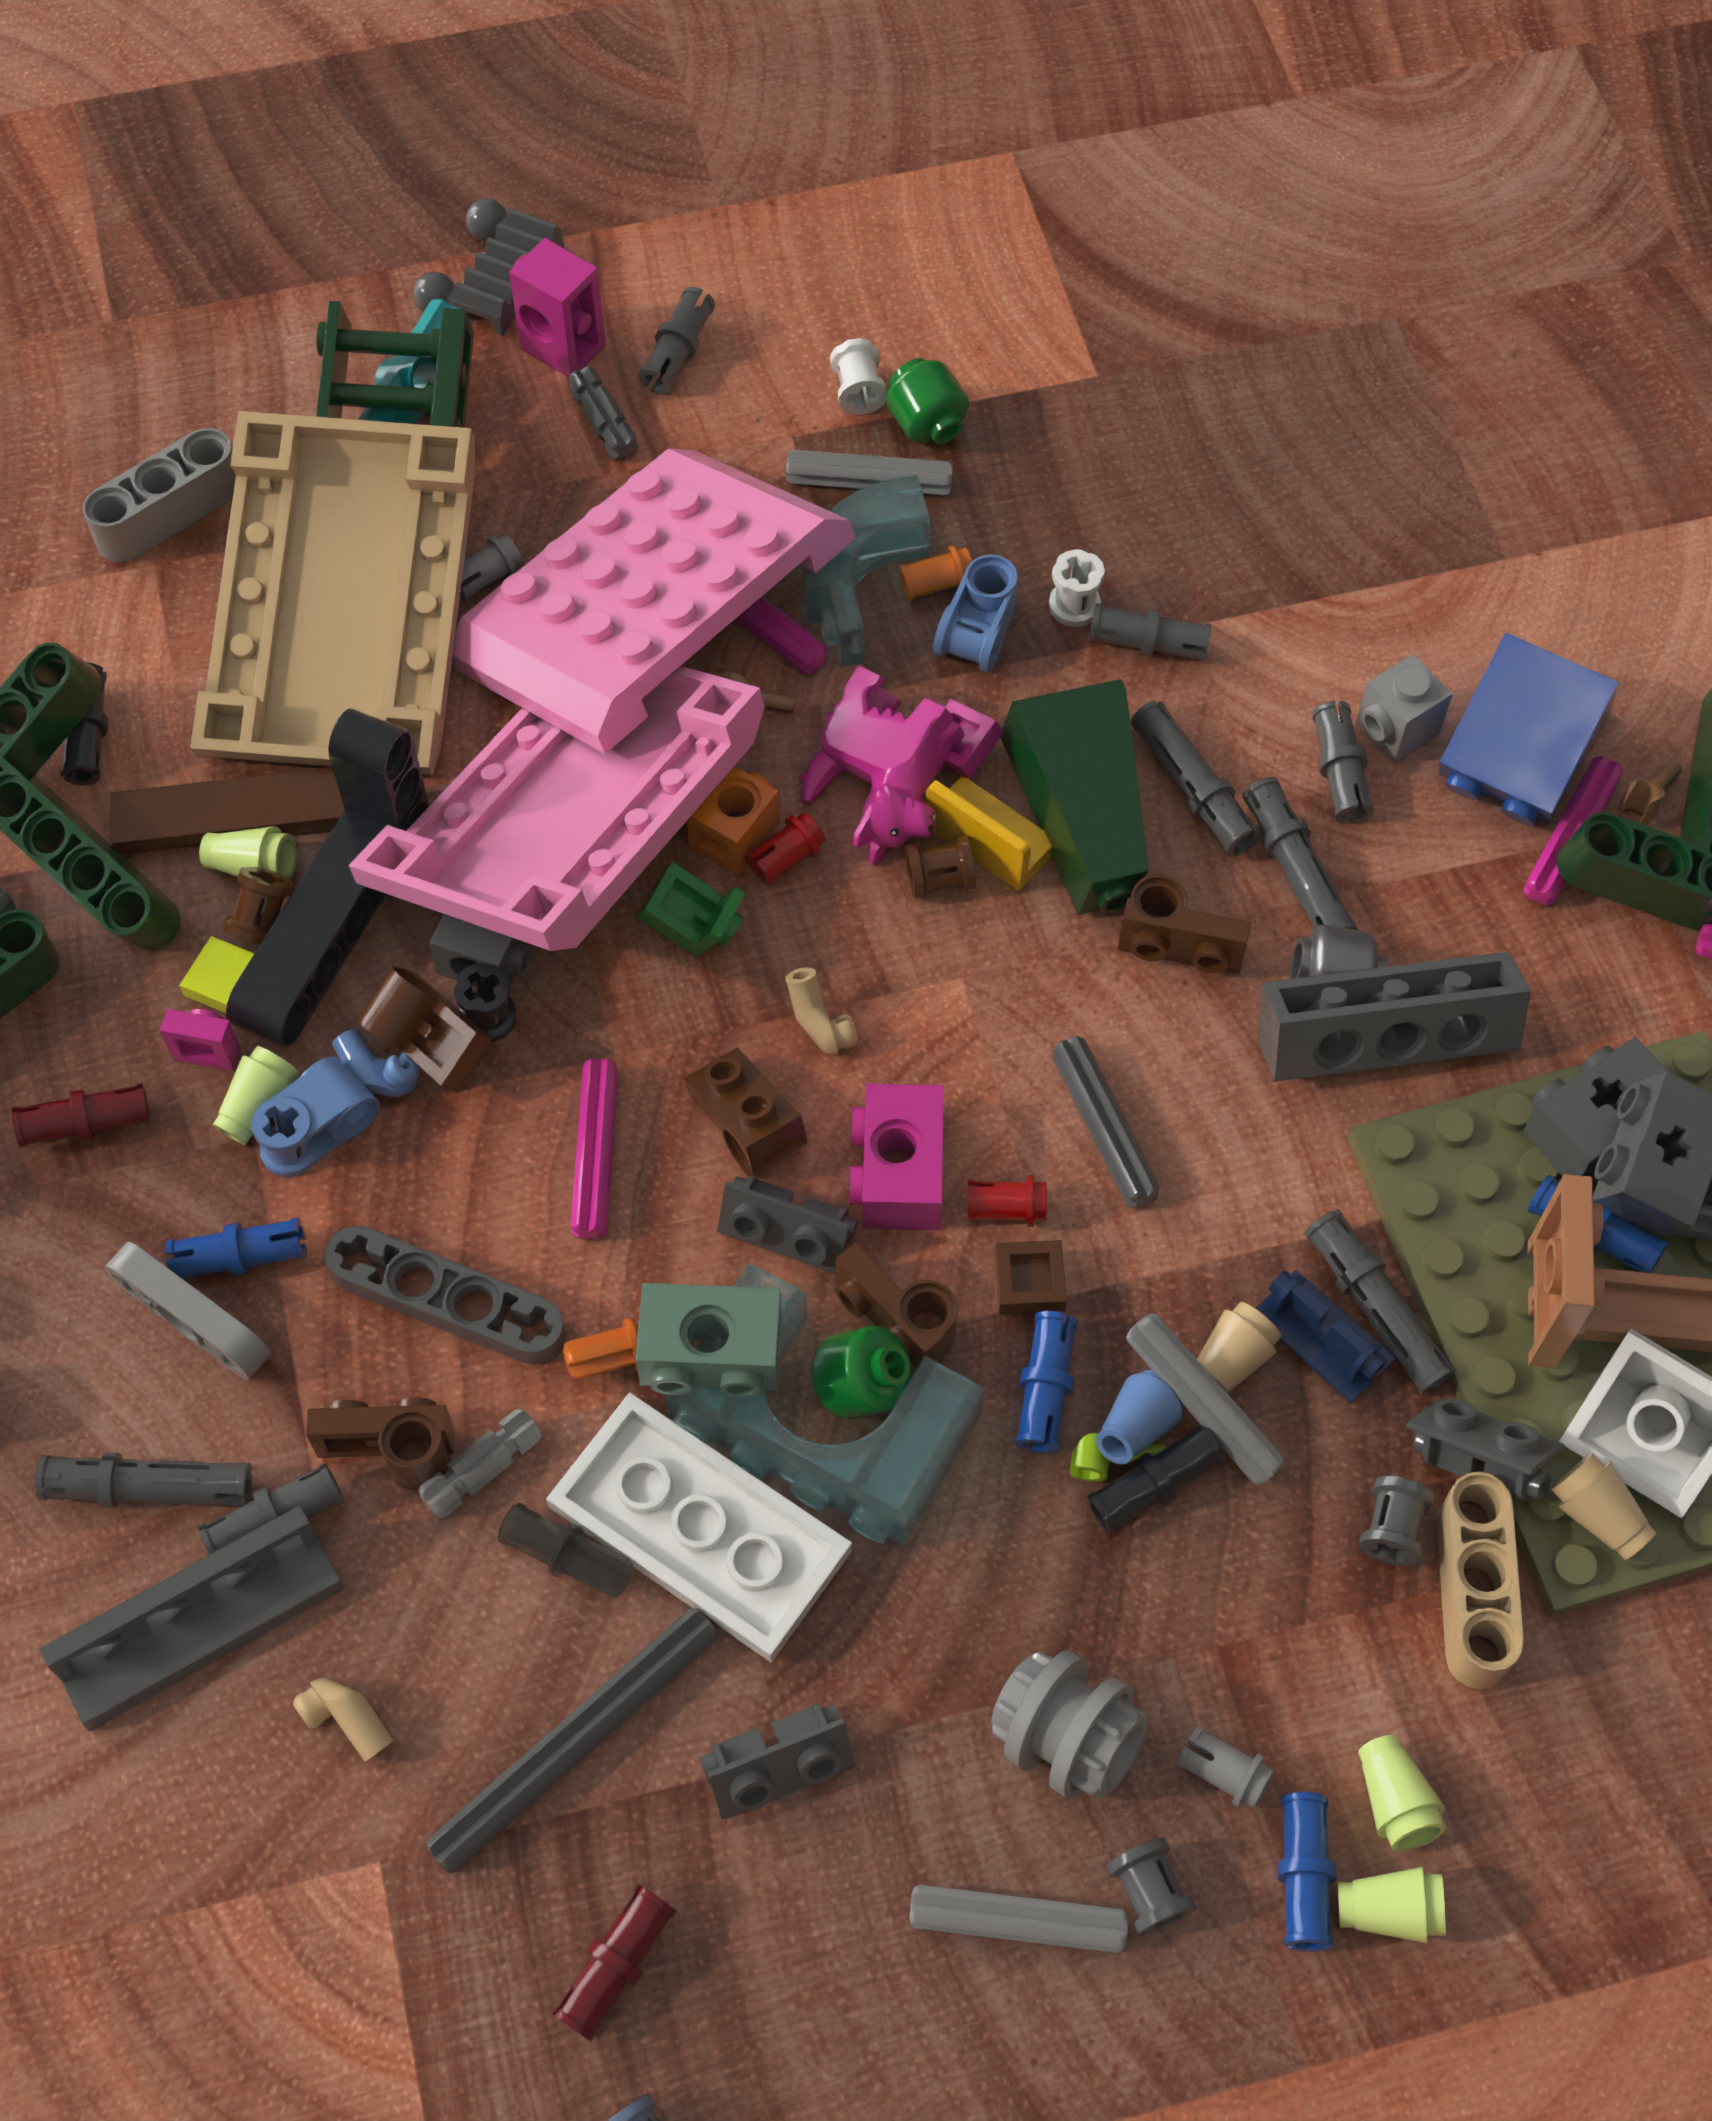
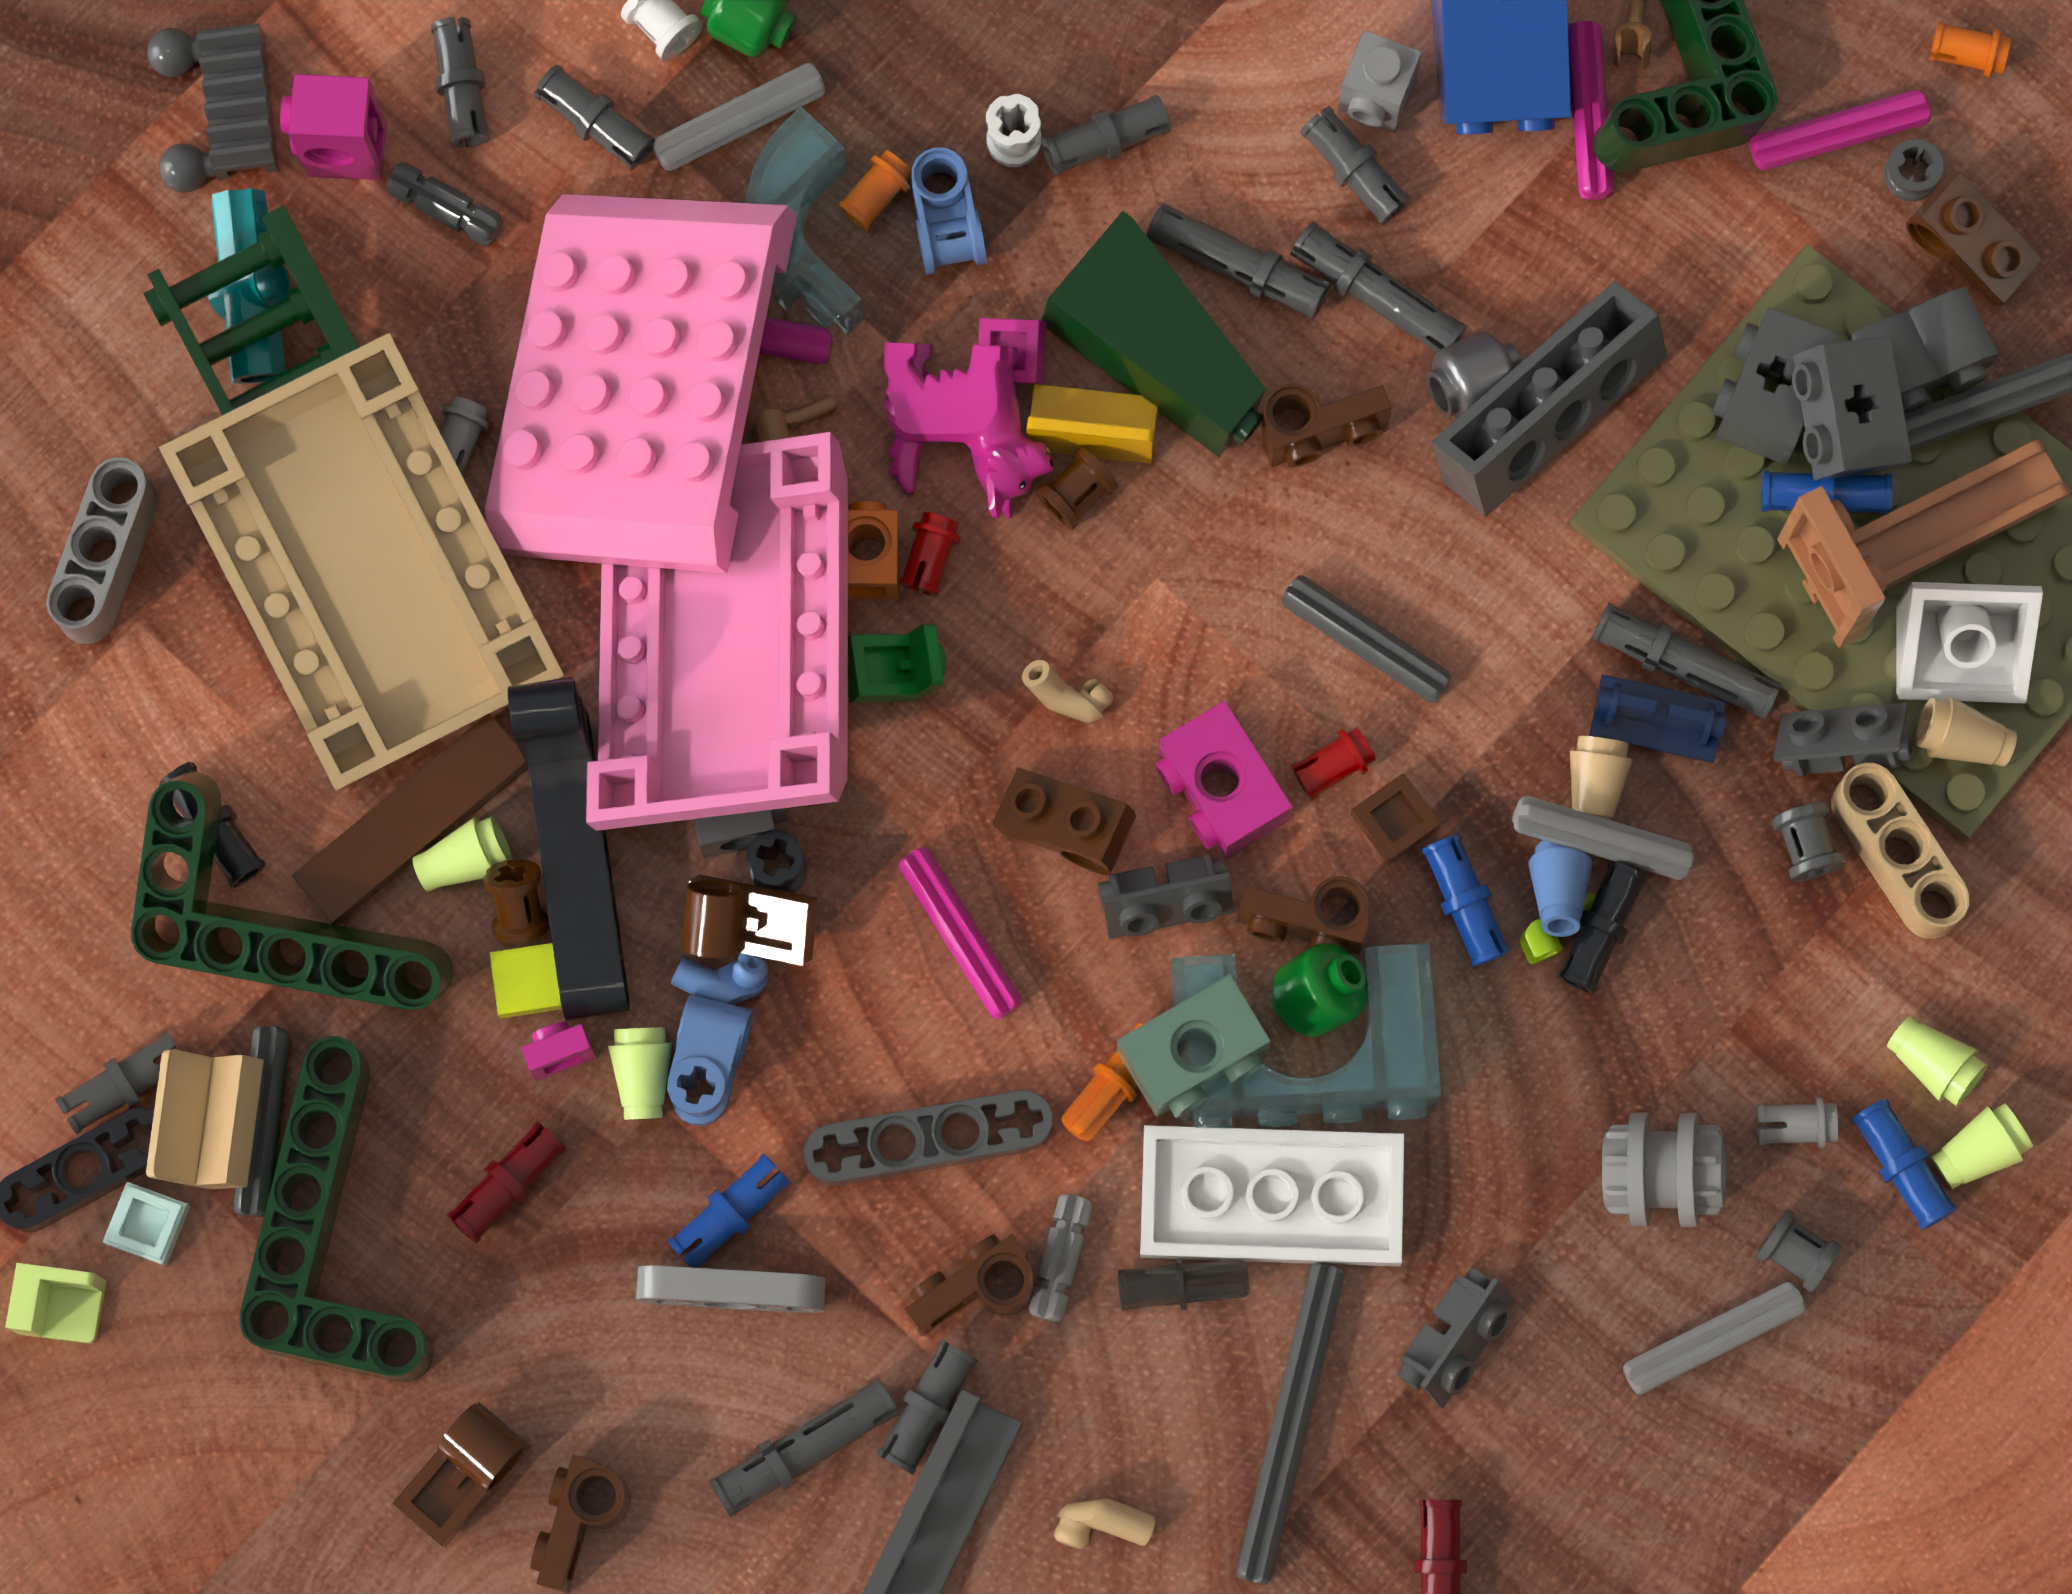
camera: 30 degrees left, 15 degrees up
none -> dark grey pin [534,64,655,171]

